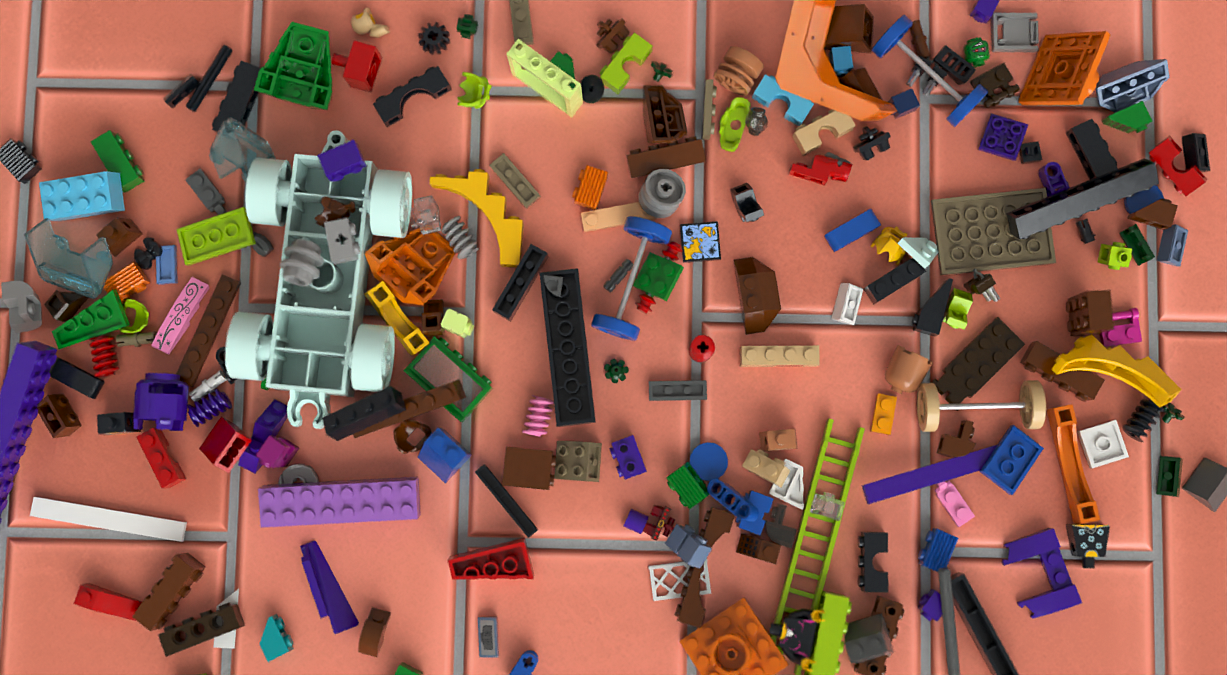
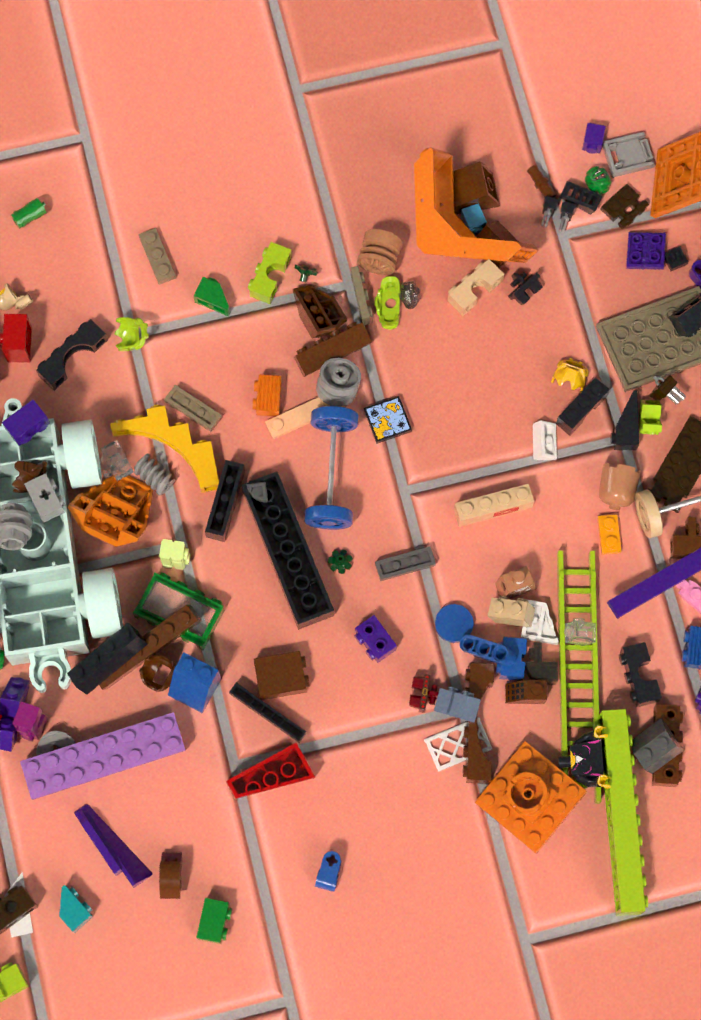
camera: 20 degrees left, 10 degrees down
yellow arch [364,281,429,356] -> none
black gear [418,22,450,55] -> none
reddish brown brick [422,299,445,336] -> none
dark green gear [457,14,478,39] -> none
slope [478,616,499,658] -> none
yellowish green window [507,39,583,118] -> none
bright pink piece [522,395,554,437] -> none
dark tan bracket [555,441,602,482] -> none
black piece [580,75,604,103] -> none
reddish brown hips [596,18,630,53] -> none
dark grey axle [604,259,633,292] -> none
dark purple brick [623,509,649,534] -> none
green plate [633,241,684,314] -> none
green brick [666,462,709,509] -> none
red piece [689,335,715,363] -> none
black brick [730,183,764,222] -> none
reddish brown wedge [733,257,781,335] -> none
medium azure arch [752,74,814,126] -> none
red plate [789,152,852,186] -> none
blue beam [824,209,881,252] -> none
blue axle [872,15,988,127] -> none
dark blue brick [888,89,920,119] -> none
light aqua wing [897,237,938,268] -> none

